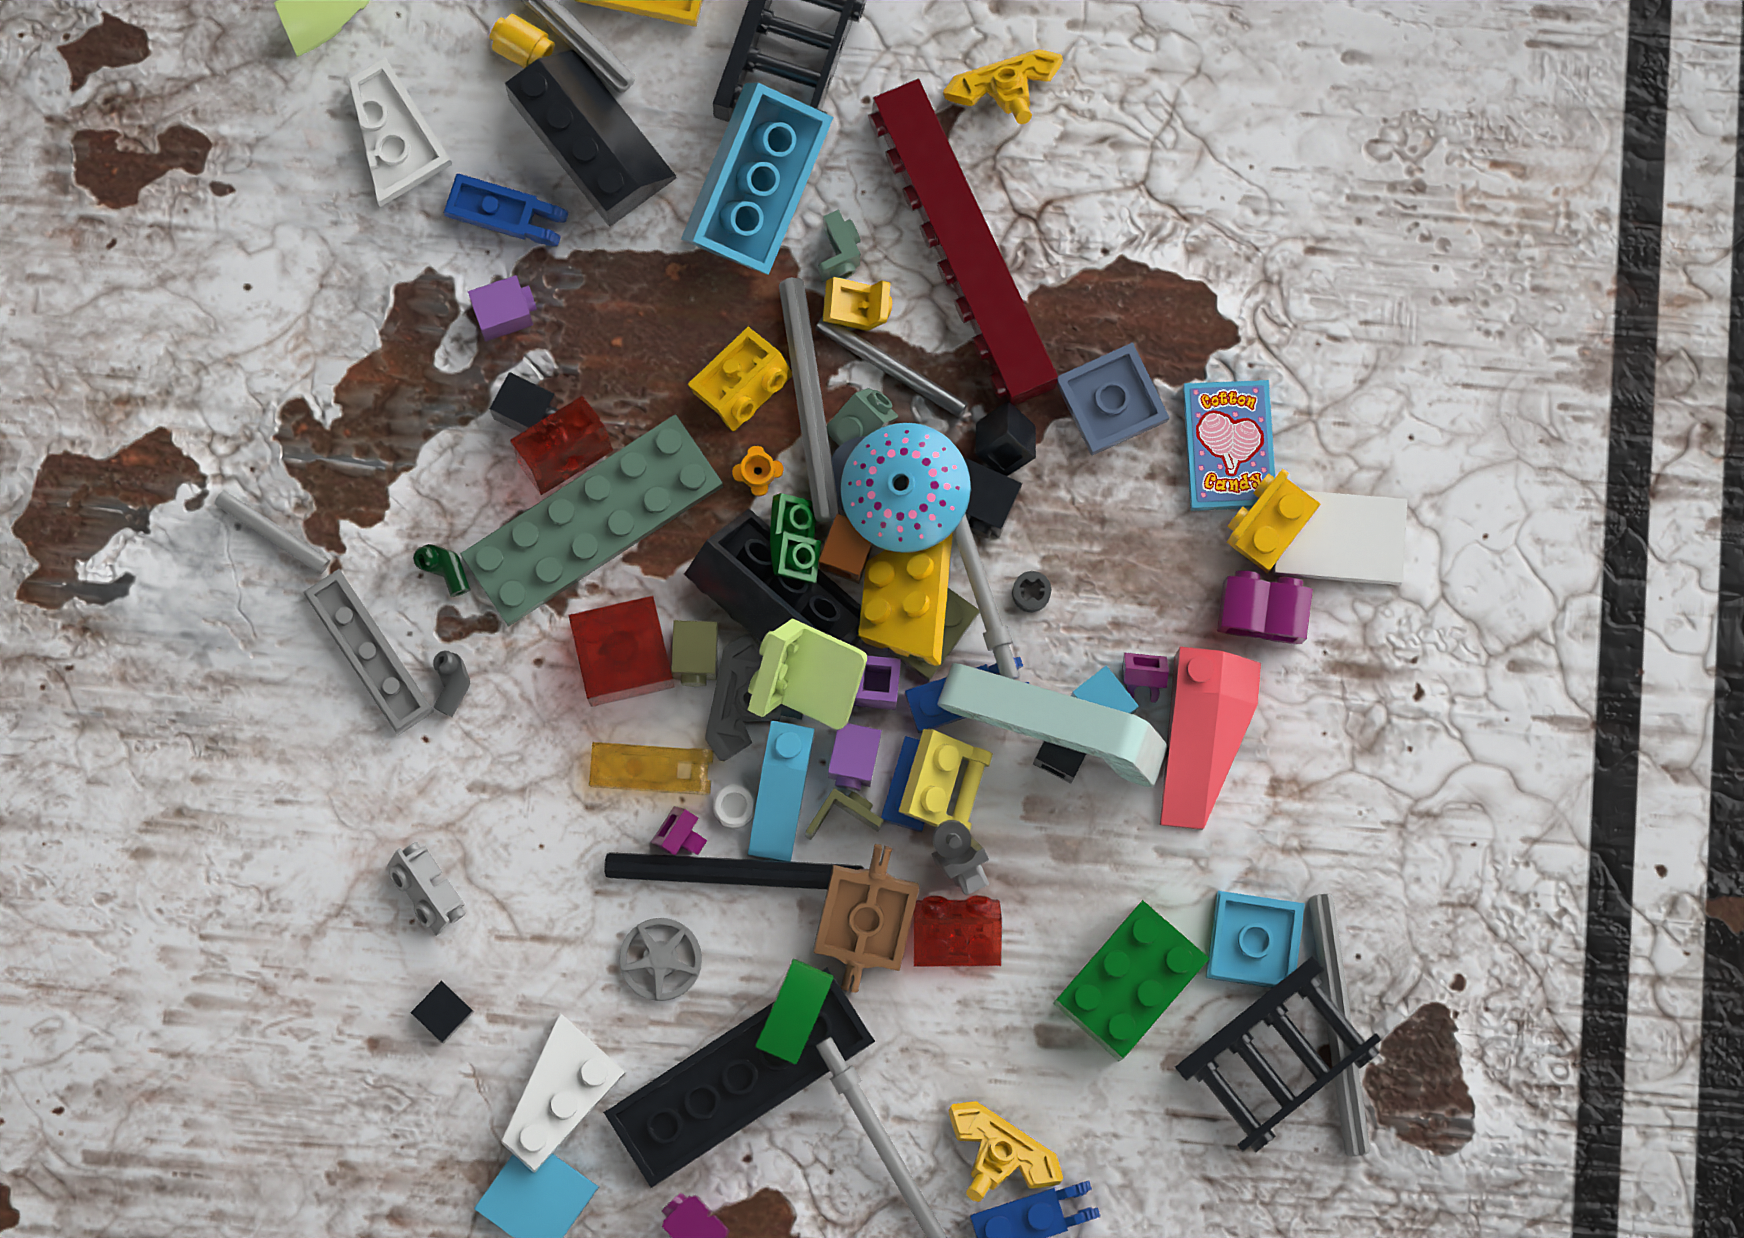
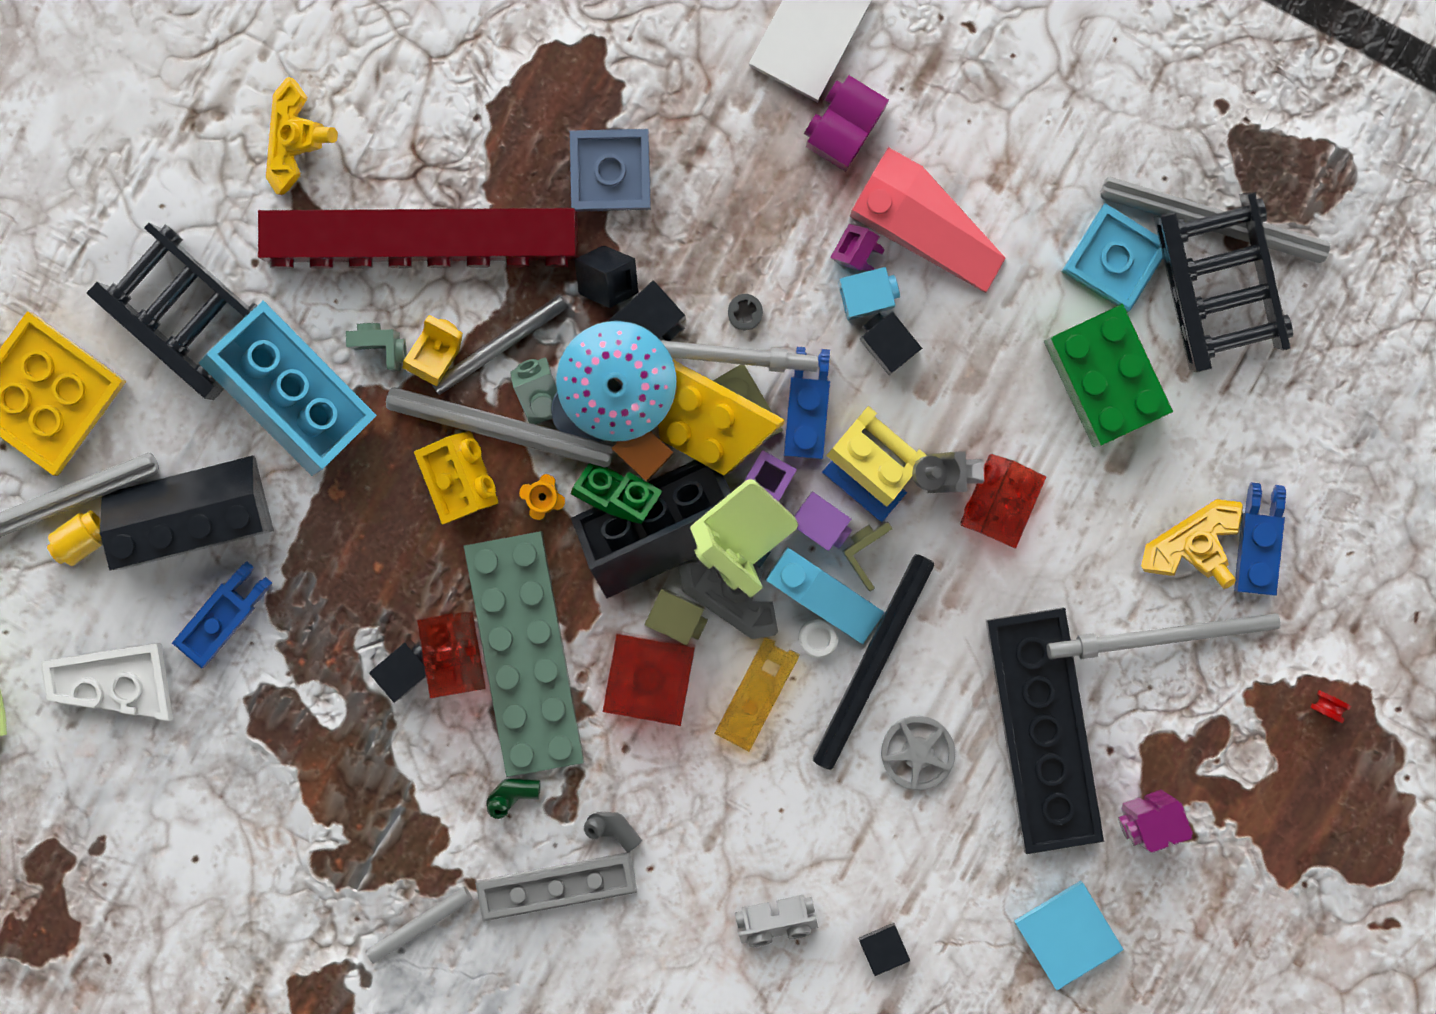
camera: 60 degrees left, 10 degrees up
medium lavender brick [468,275,537,342] -> none
white wing [502,1013,625,1173] -> none
magenta tile [650,806,707,855] -> none
green slope [755,958,834,1064] -> none
medium nougat plate [813,844,920,993] -> none
light aqua beam [937,663,1168,787] -> none
tile [1183,380,1275,511] -> none
yellow bracket [1226,468,1321,574] -> none

